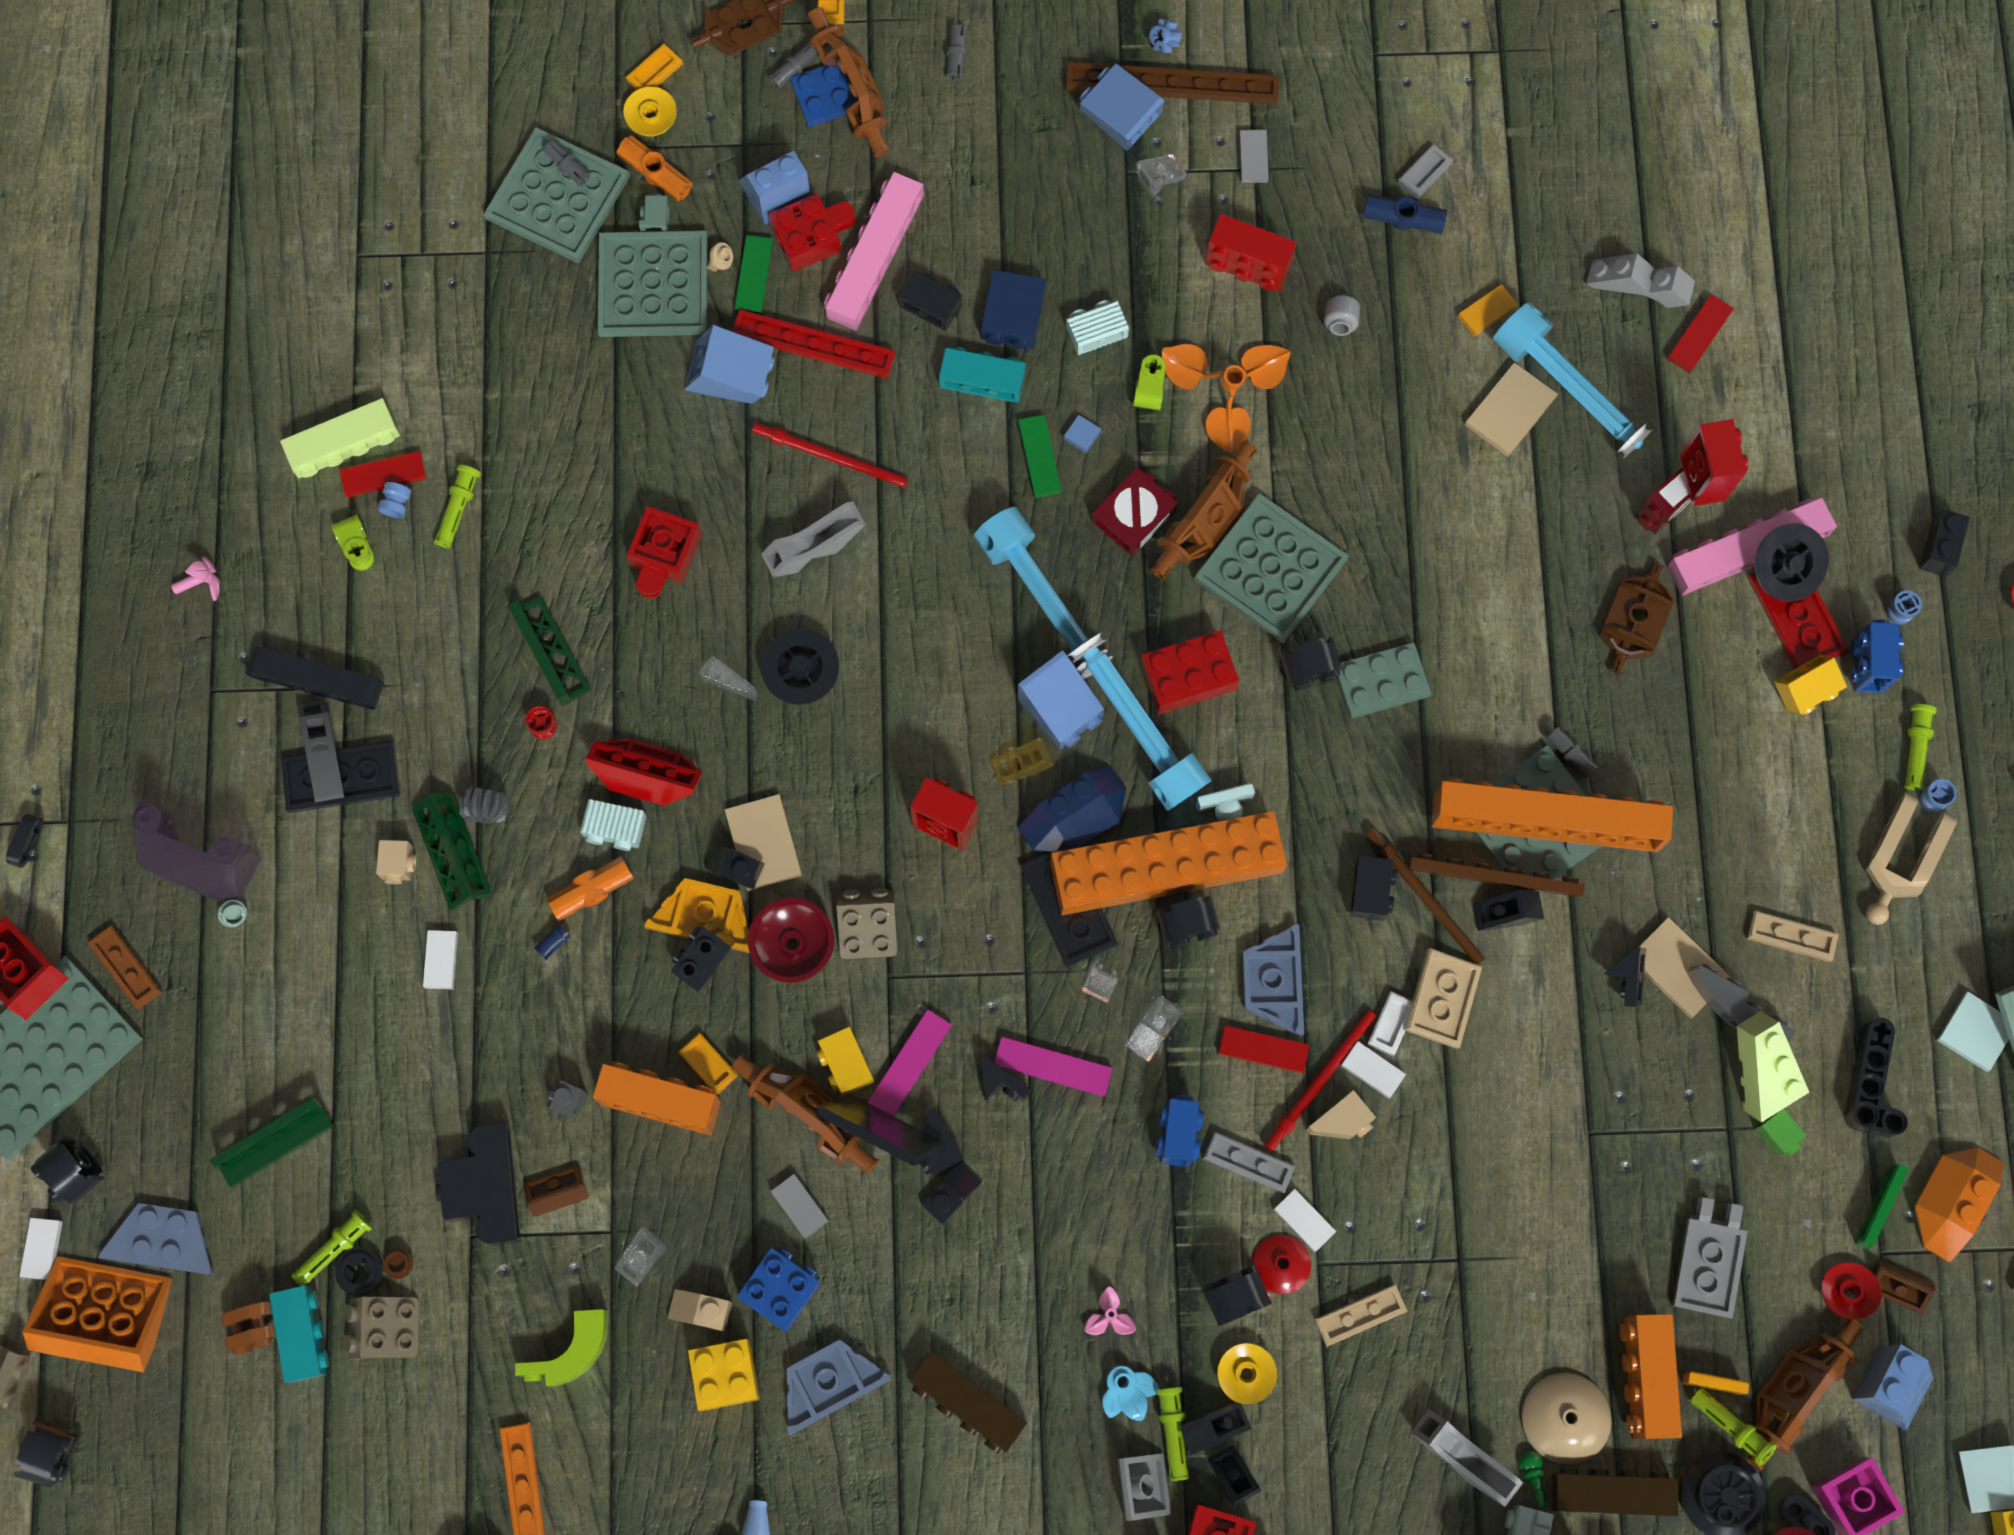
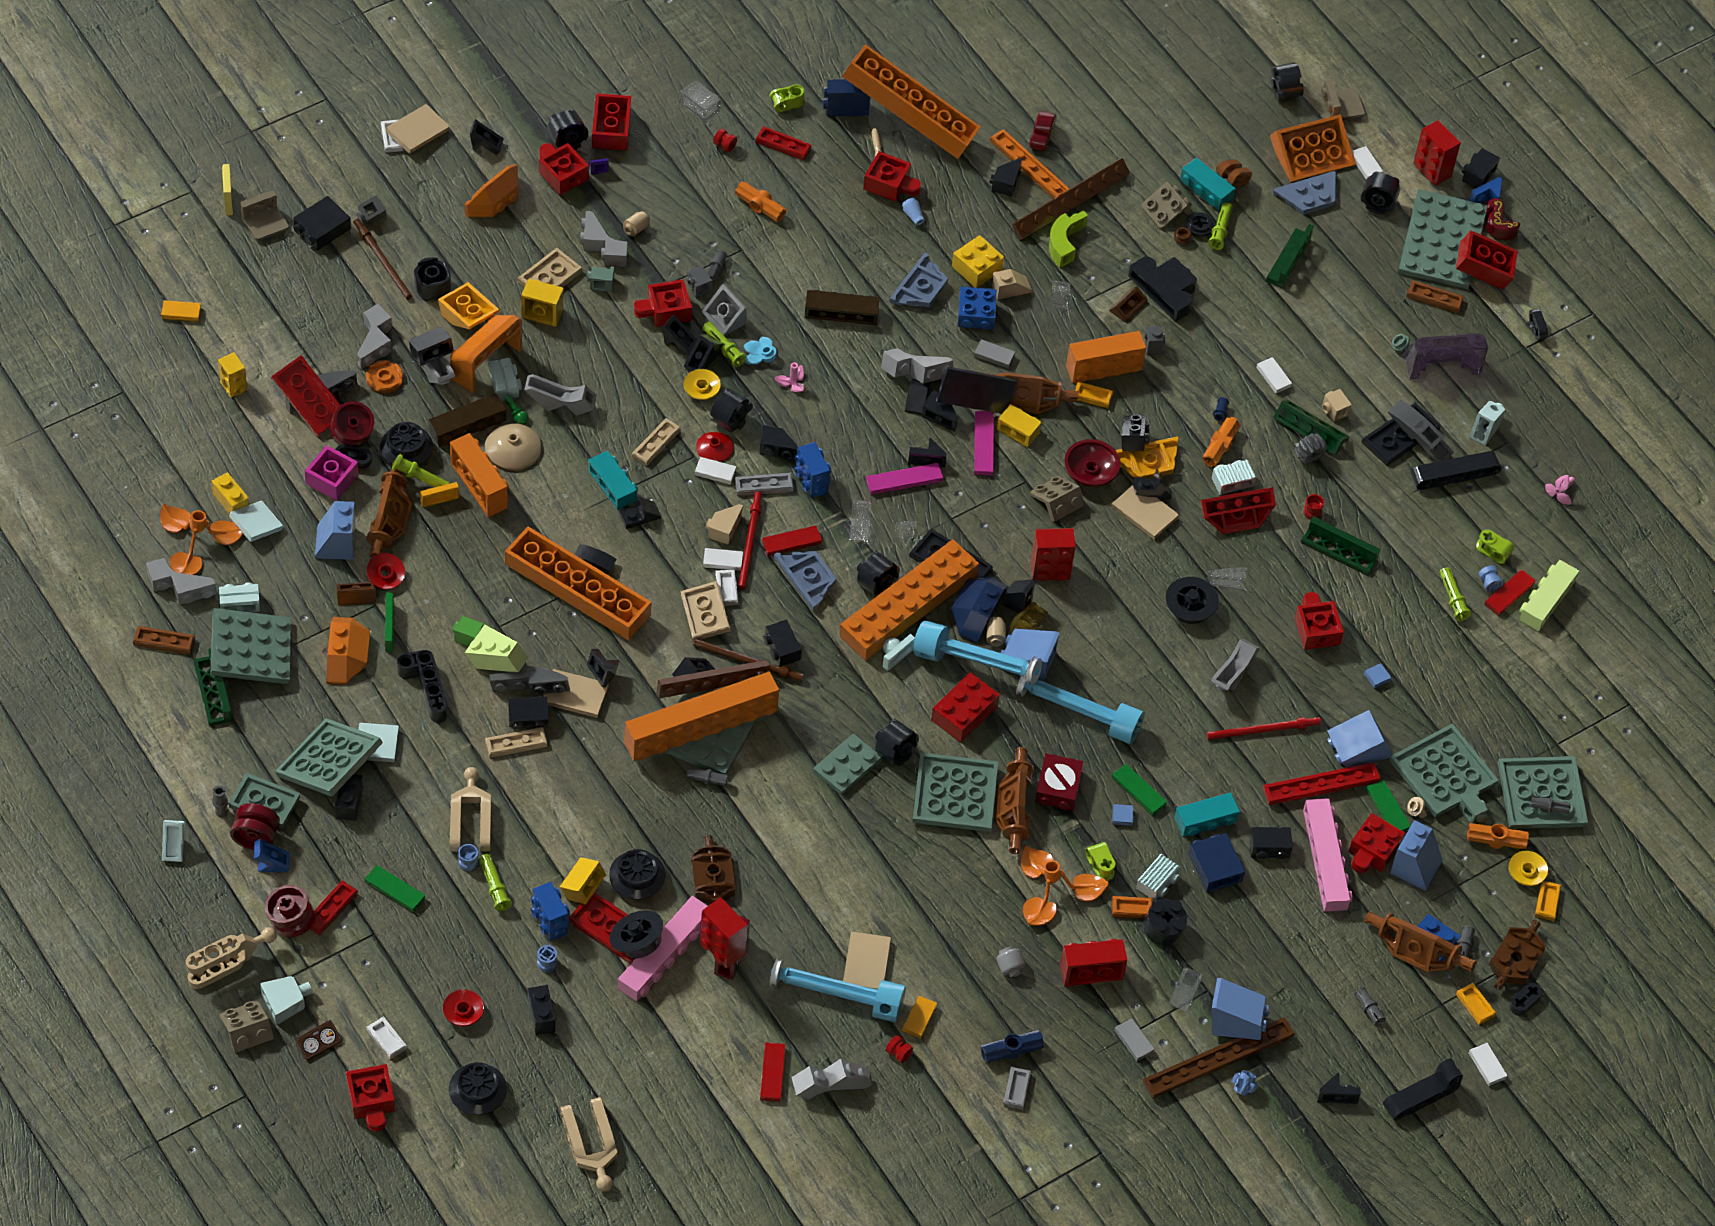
camera: 145 degrees right, 20 degrees down
light grey tile [1672,1197,1748,1319] -> none
none -> orange brick [505,526,652,641]
none -> black brick [508,696,549,729]
none -> tan piece [560,1097,617,1192]
none -> black slope [574,544,617,575]
none -> teal brick [588,450,638,510]
none -> black wheel [609,849,665,900]
none -> black slope [619,497,661,529]
none -> black slope [759,425,798,460]
none -> light grey arch [881,348,954,383]
none -> red wheel [885,1035,914,1063]
none -> tan brick [986,617,1006,647]
none -> black slope [989,158,1022,197]
none -> black slope [1002,579,1036,615]
none -> reddish brown plate [1011,158,1130,240]
none -> orange tile [1112,896,1152,918]
none -> black brick [1143,899,1187,945]
none -> medium blue tile [1364,663,1391,688]
none -> light aqua torso [1469,401,1505,446]

